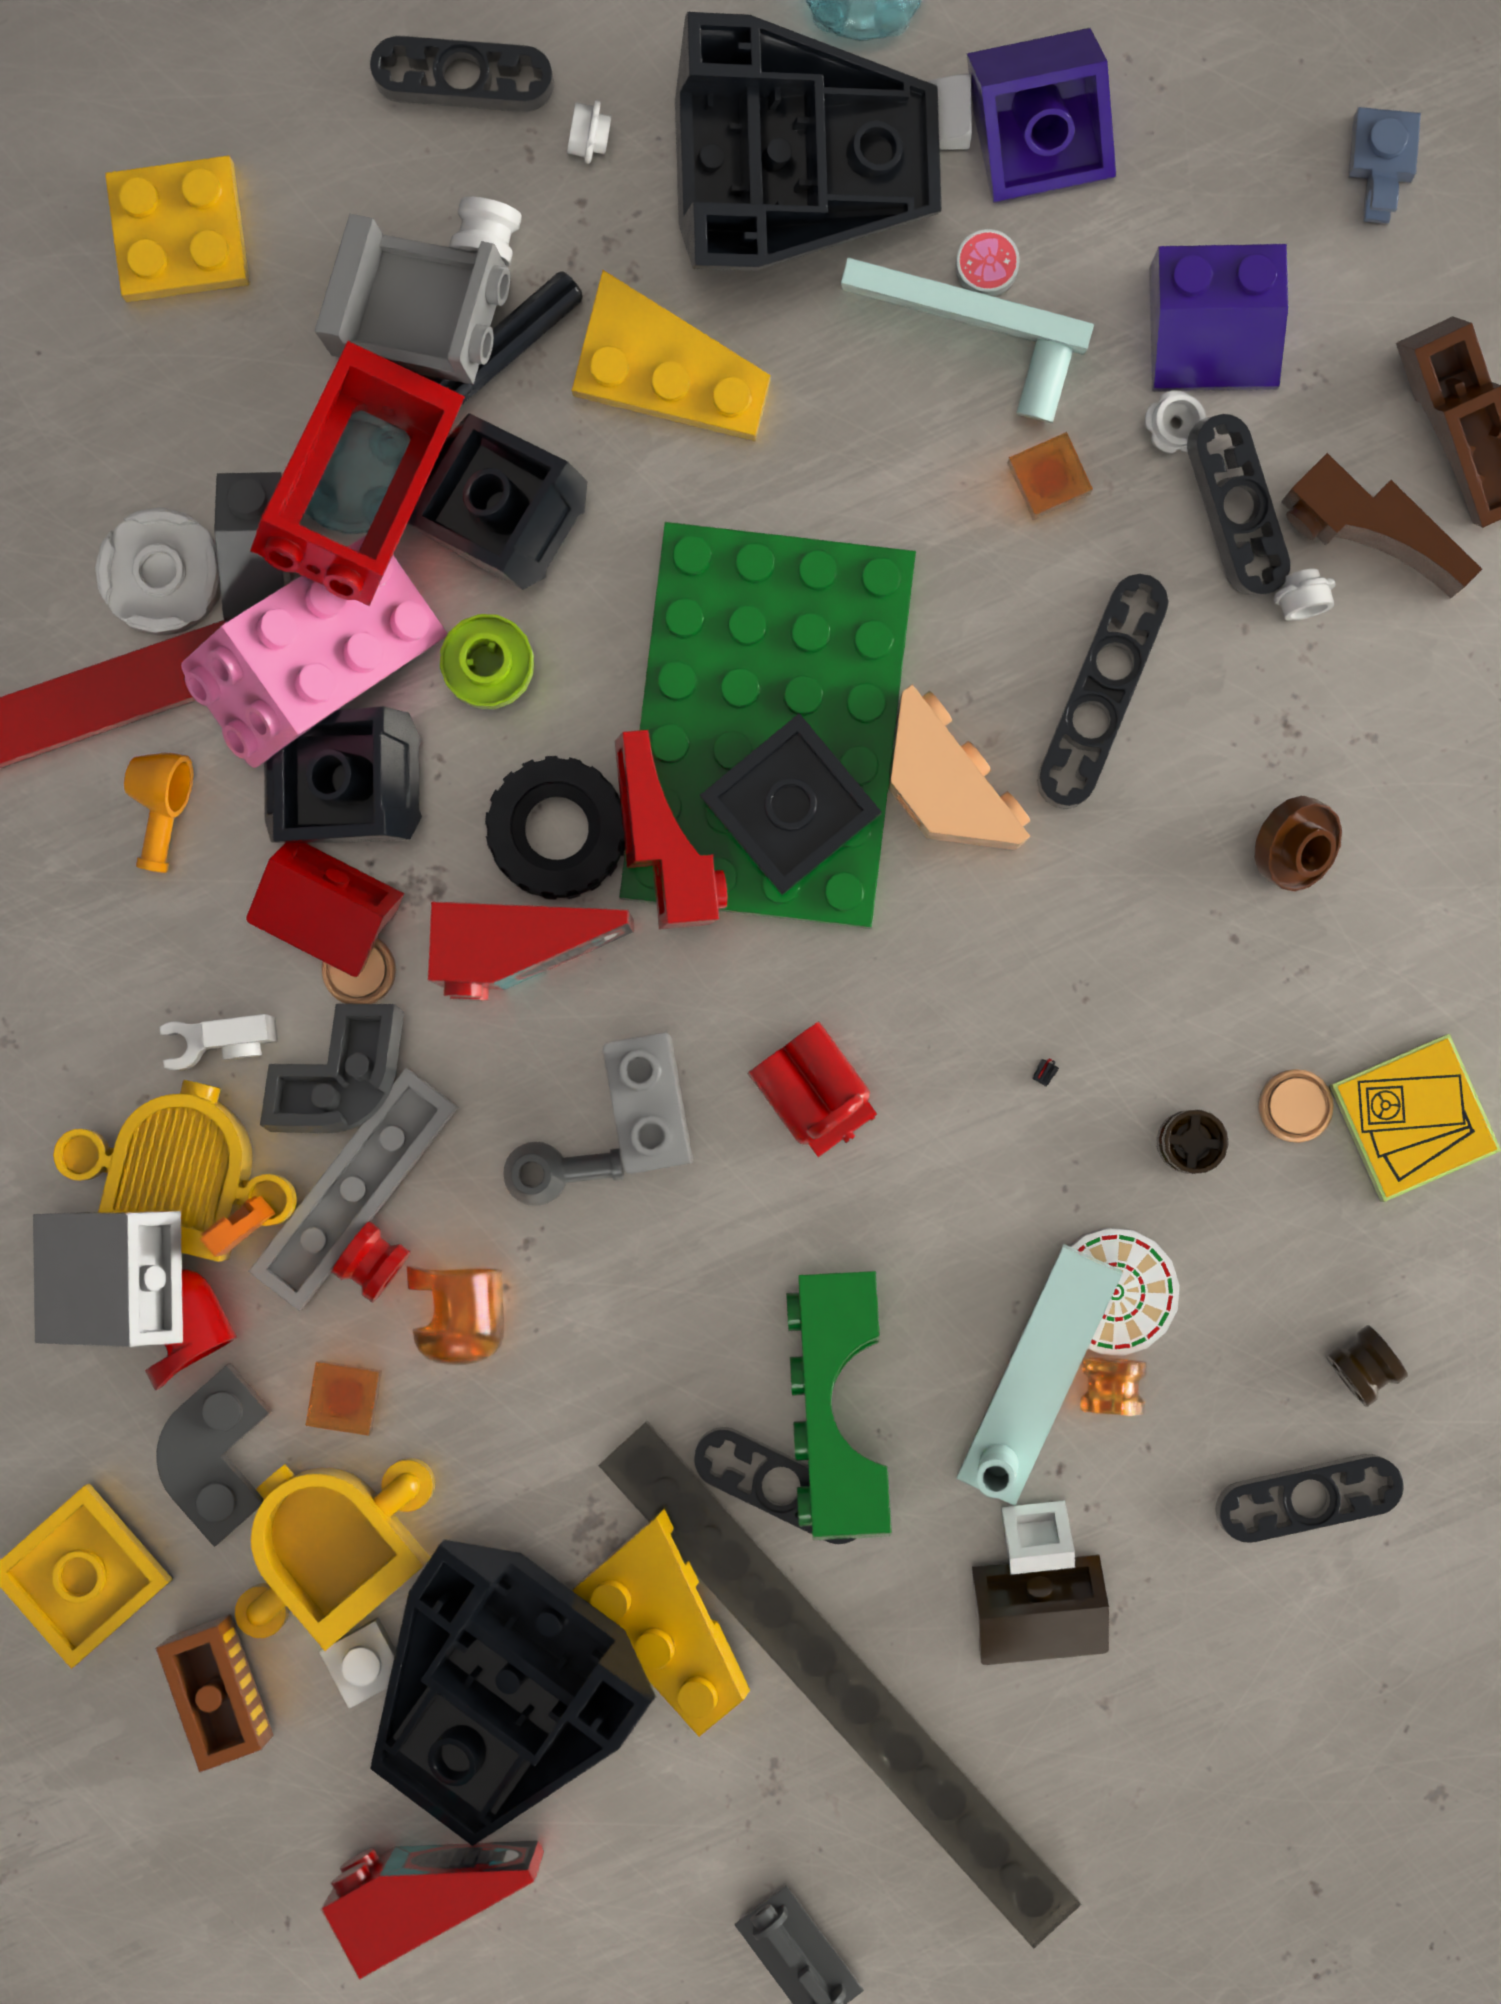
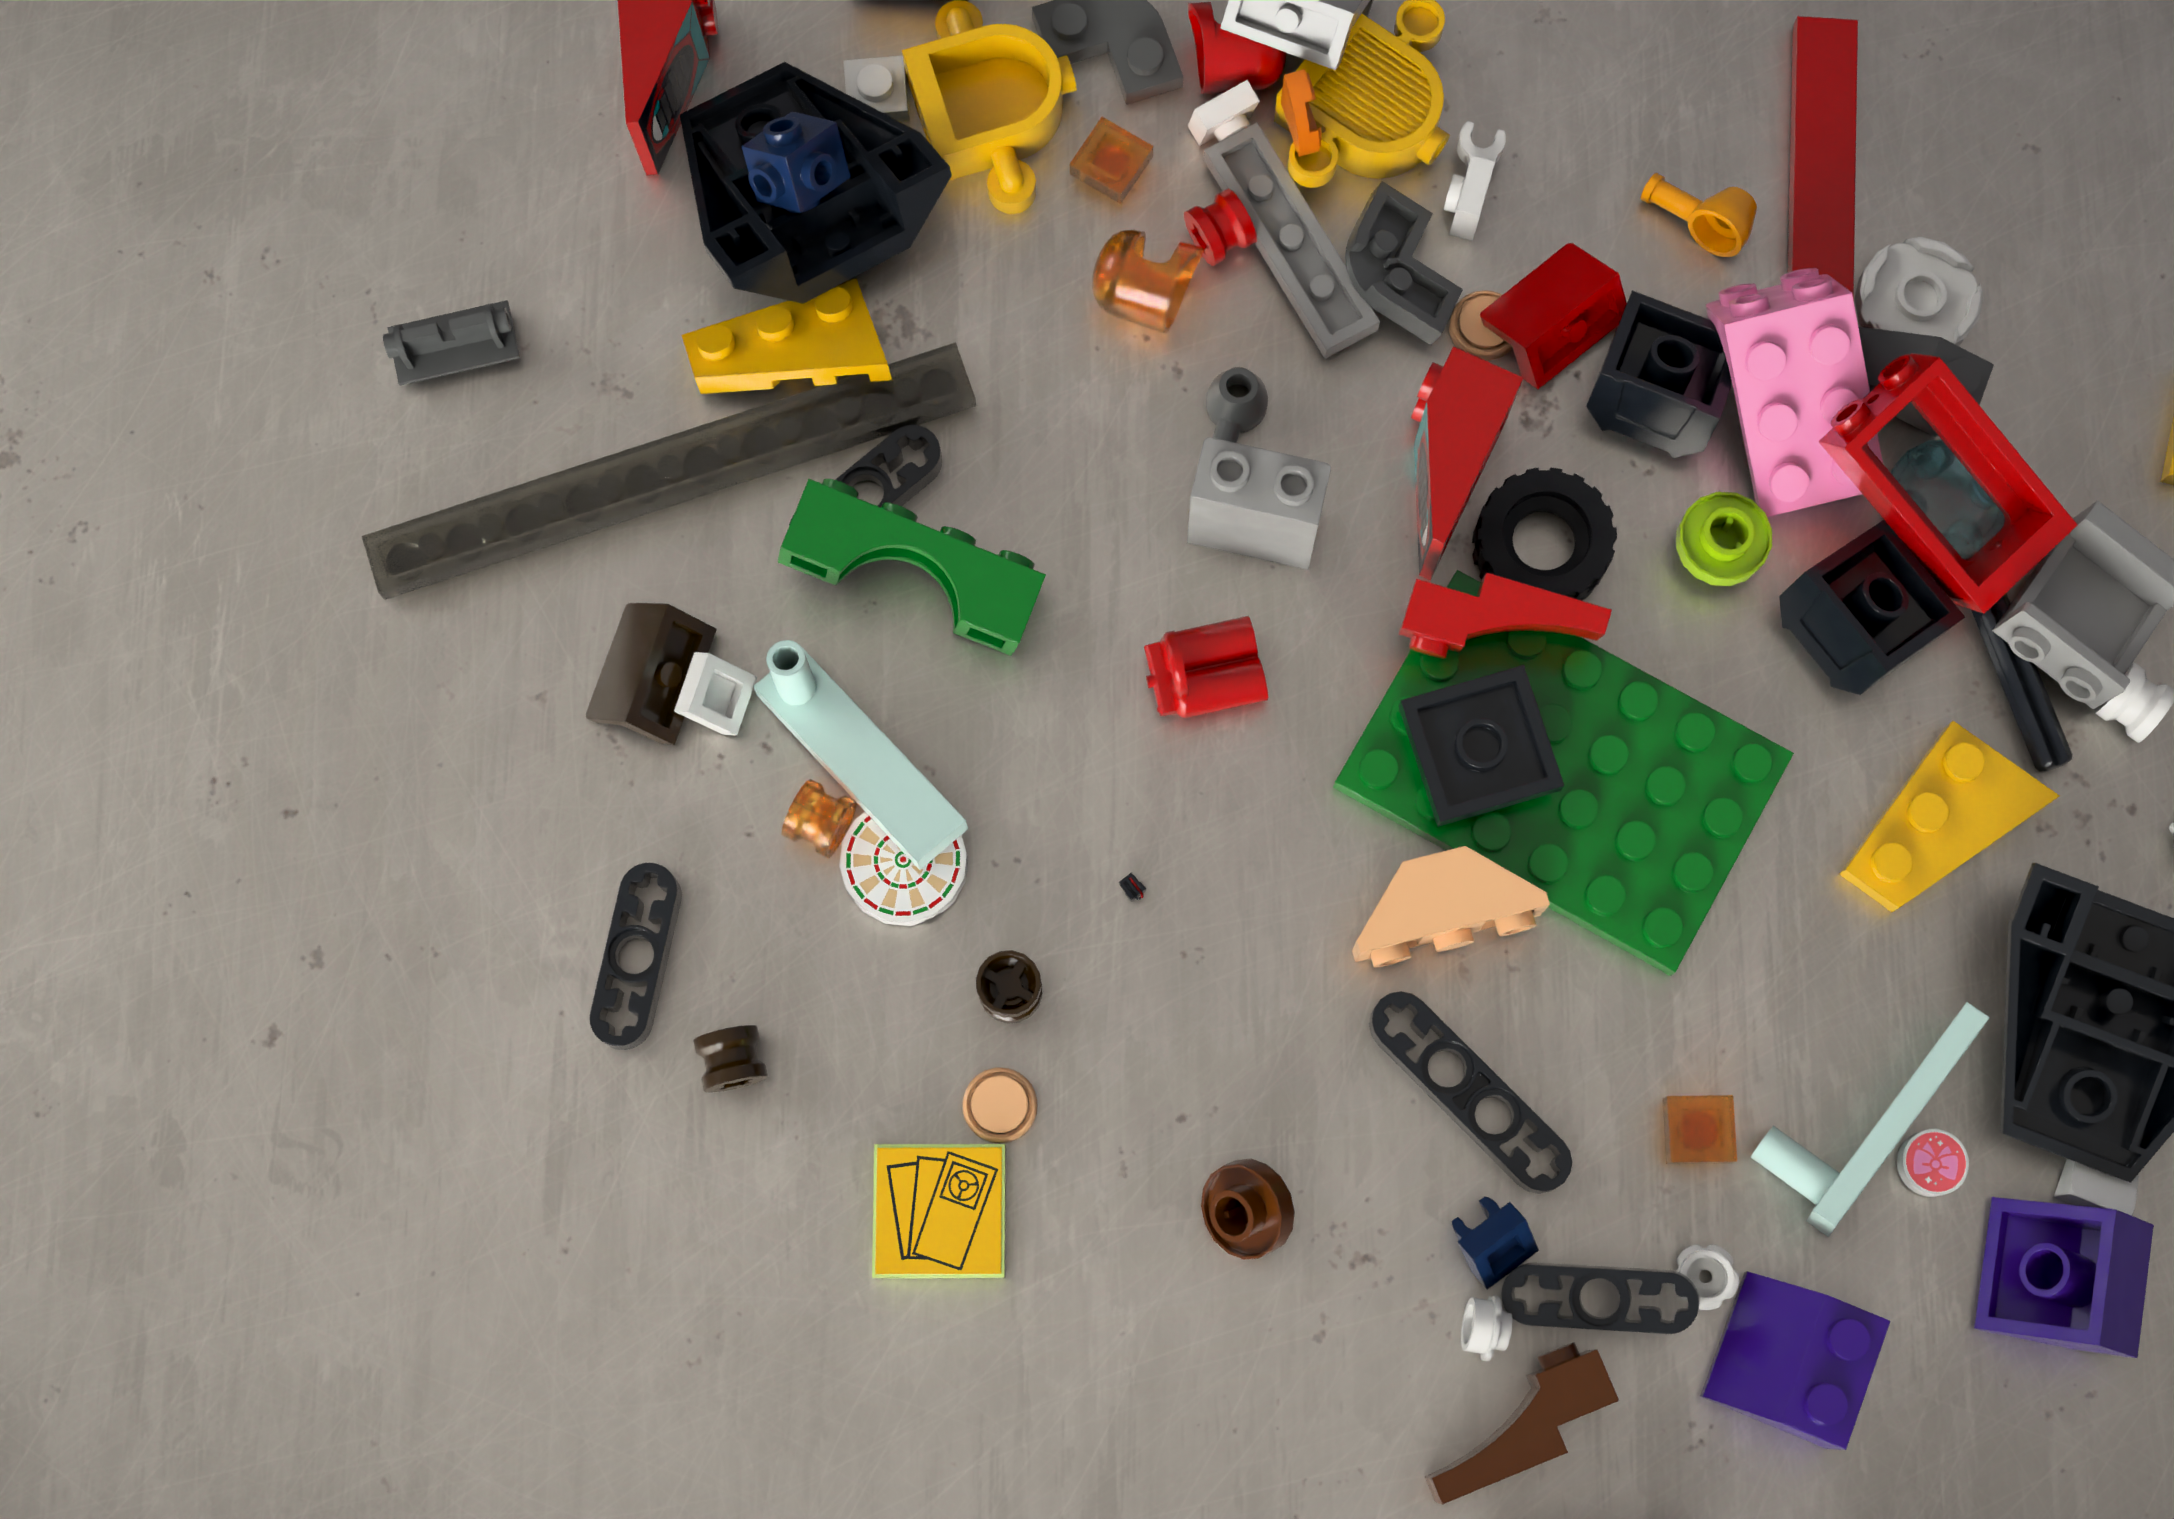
camera: 110 degrees right, 10 degrees down
none -> dark blue brick [741,111,850,213]
none -> white plate [1188,80,1259,147]
none -> dark blue tile [1452,1196,1539,1290]

